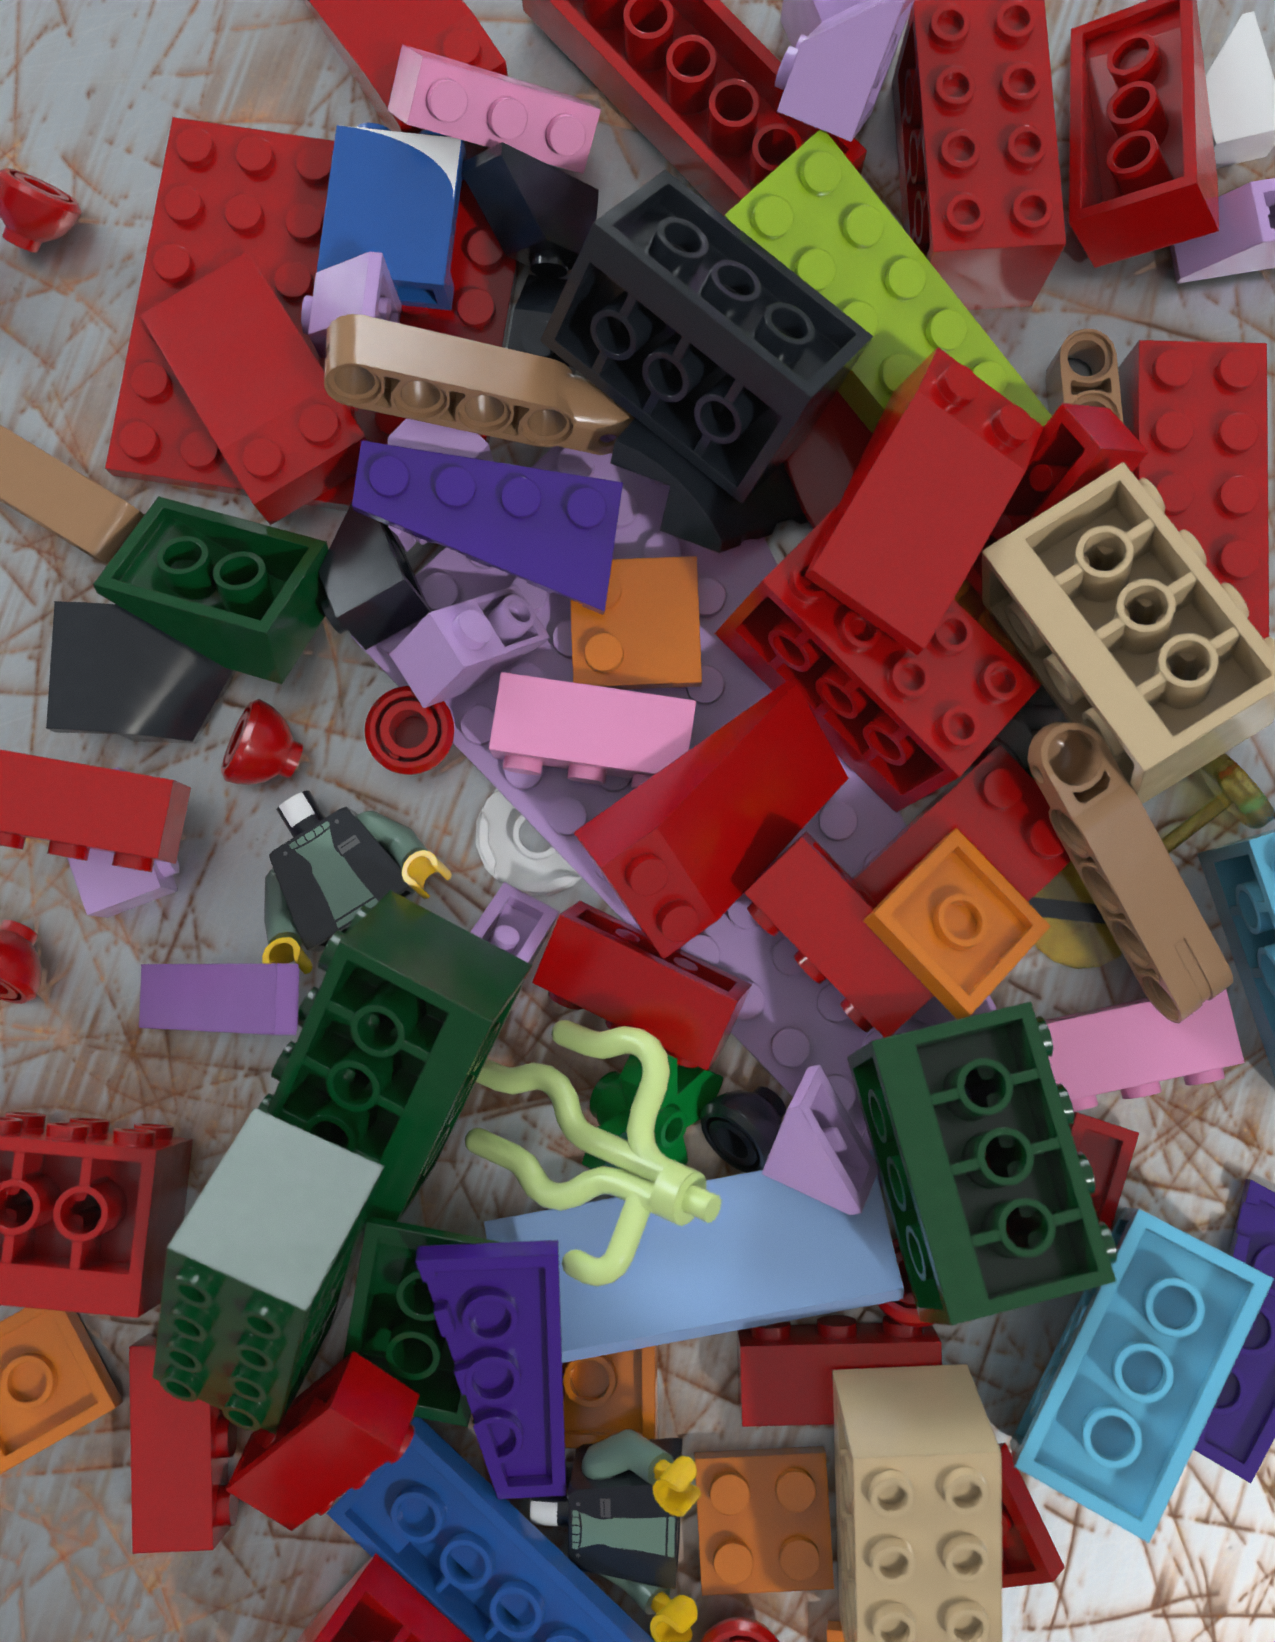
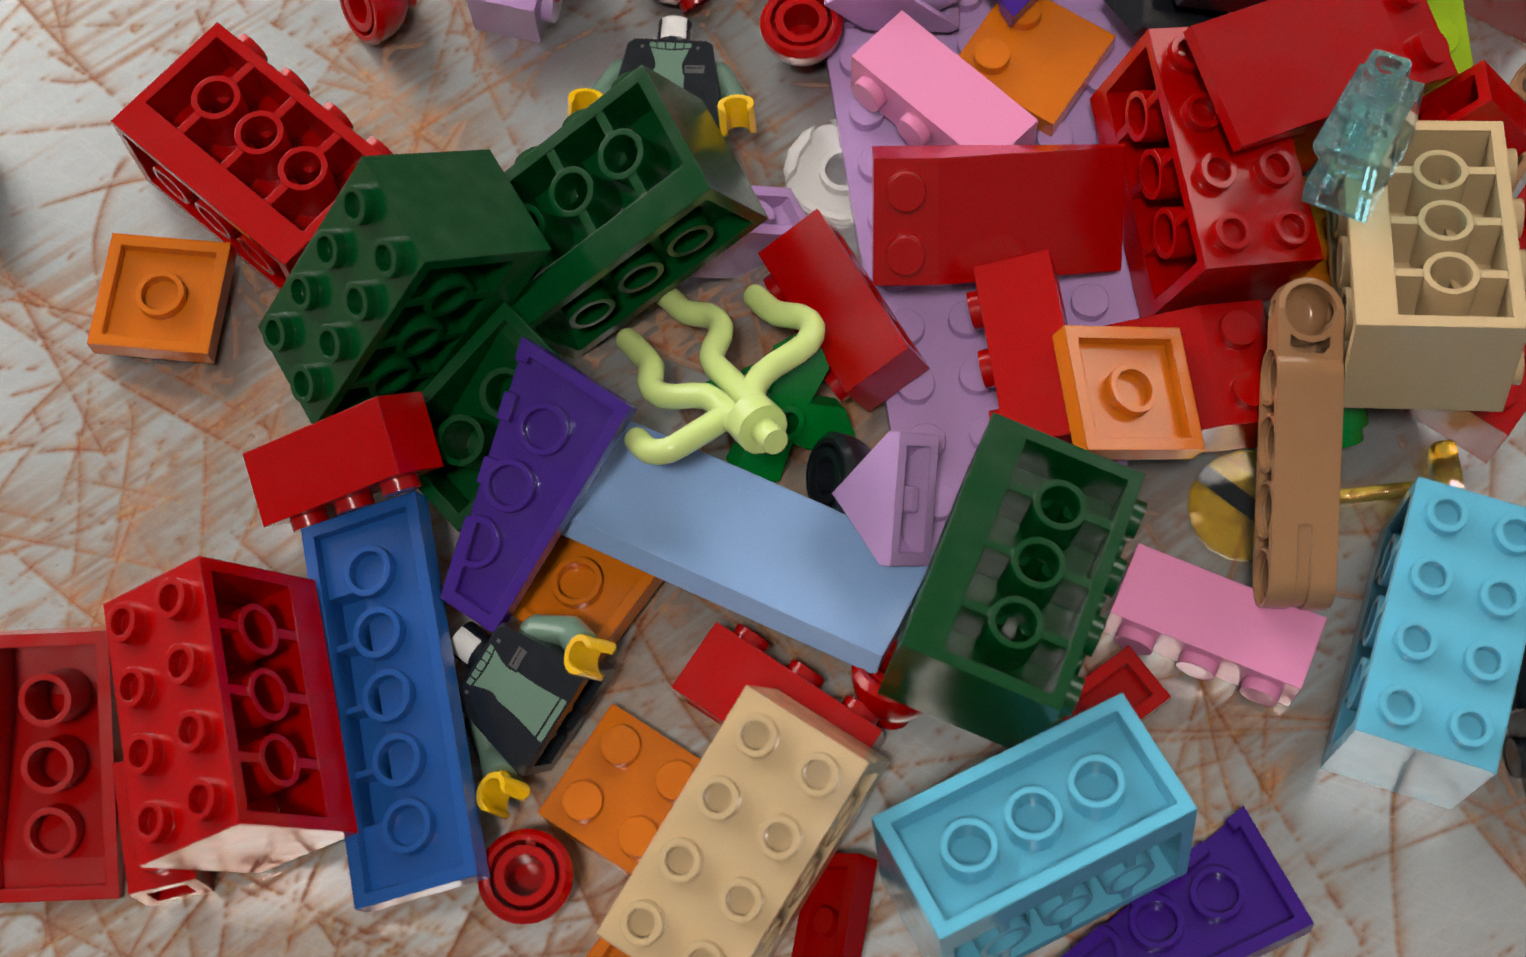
camera: 35 degrees right, 15 degrees down
red brick [129,1333,239,1554] -> none
medium lavender tile [139,963,299,1035] -> none
none -> clear light blue hips [1302,49,1425,223]

